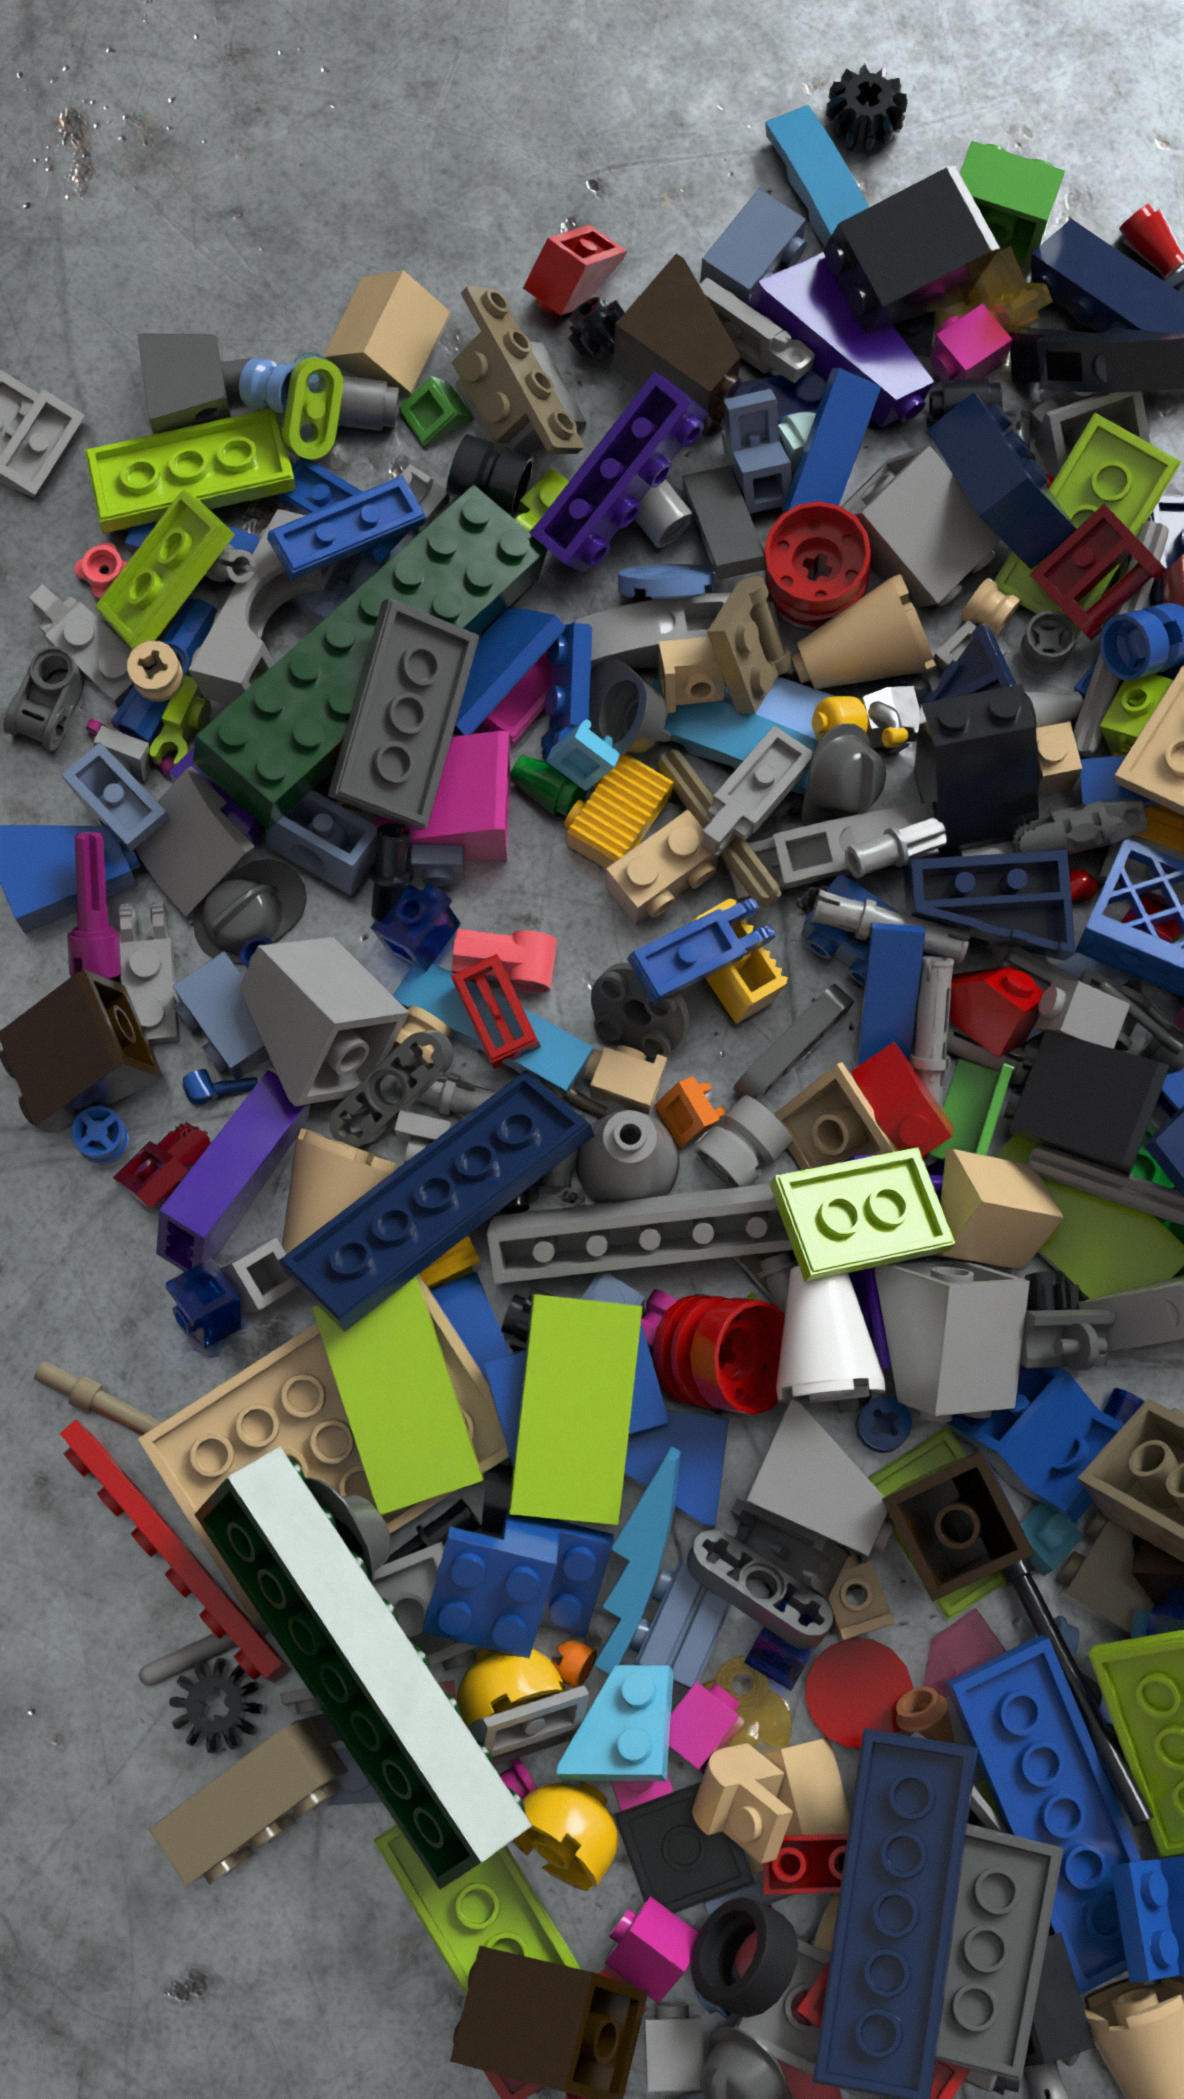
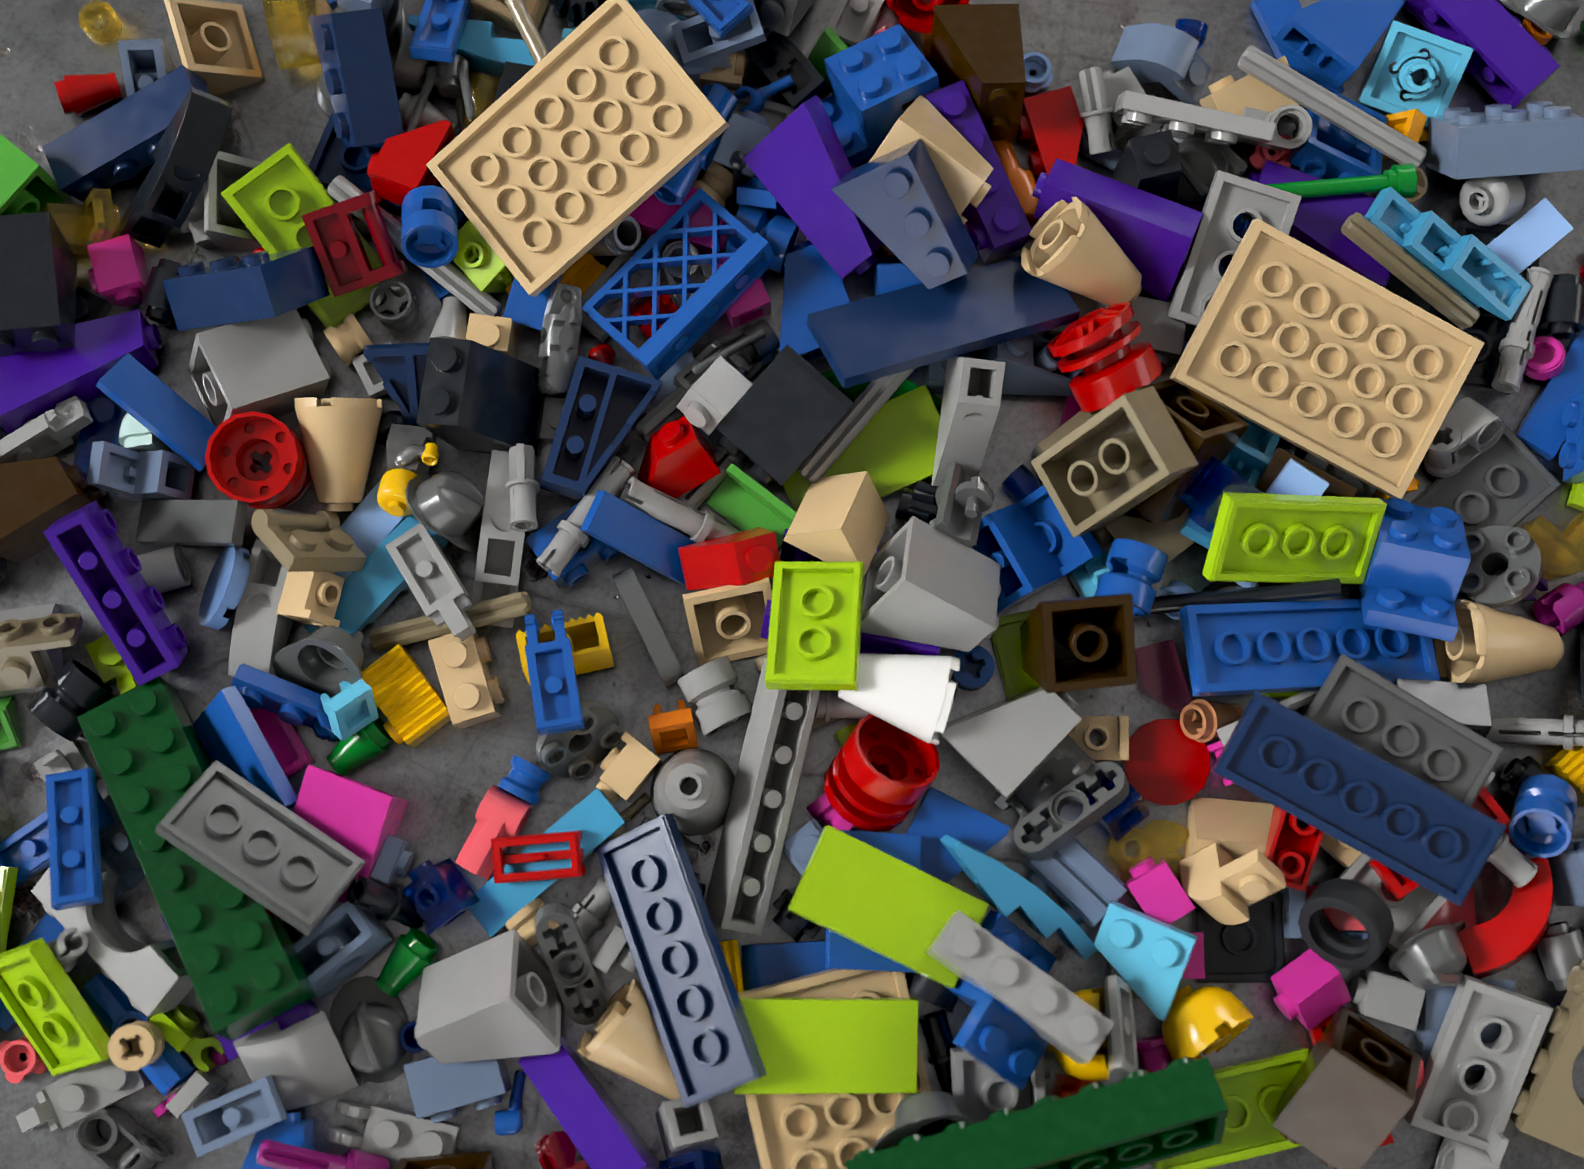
camera: 70 degrees left, 5 degrees up
orange hinge [551,1640,597,1688] -> none
none -> green cone [375,928,439,997]
none -> blue wheel [497,755,552,806]
none -> light grey arch [925,910,1115,1063]
none -> blue wheel [1094,539,1168,618]

